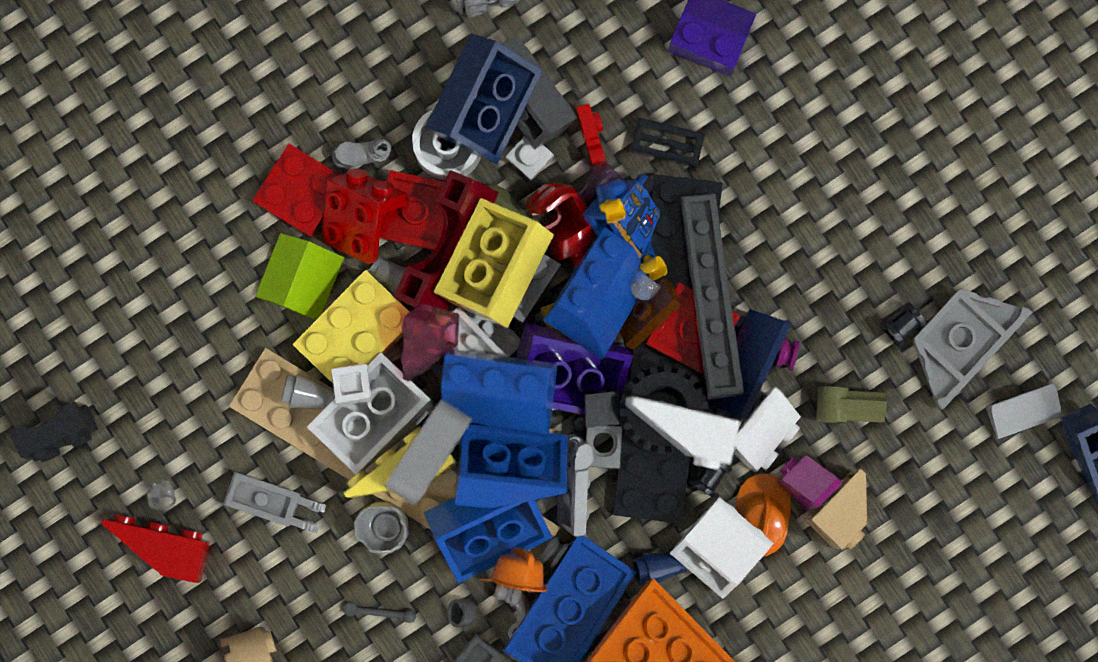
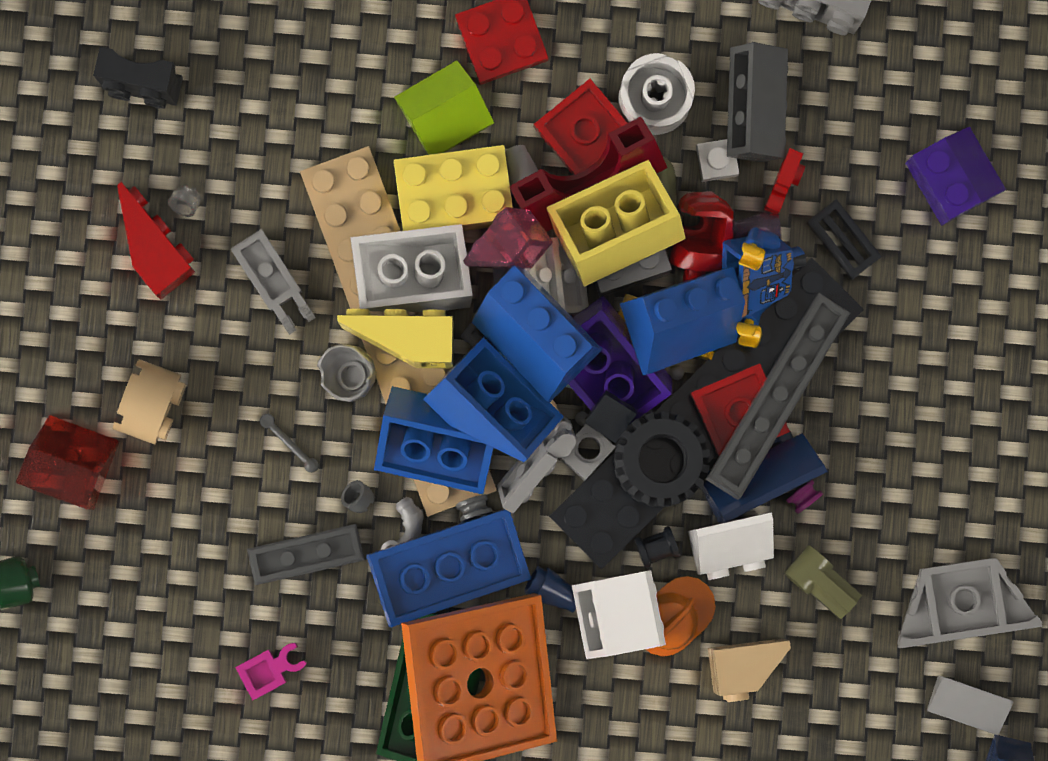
camera: 35 degrees right, 0 degrees up
light grey cone [281,374,334,409] -> none
red bracket [322,169,407,264] -> none
white plate [331,364,372,406] -> none
light grey piece [332,139,391,169] -> none
light grey beam [385,399,472,506] -> none
dark blue slope [425,34,543,164] -> none
orange piece [479,548,548,592] -> none
reddish brown plate [620,278,681,350] -> none
white slope [625,397,740,469] -> none
clear hinge [631,270,661,300] -> none
magenta slope [777,455,842,511] -> none
black bush [880,302,926,347] -> none

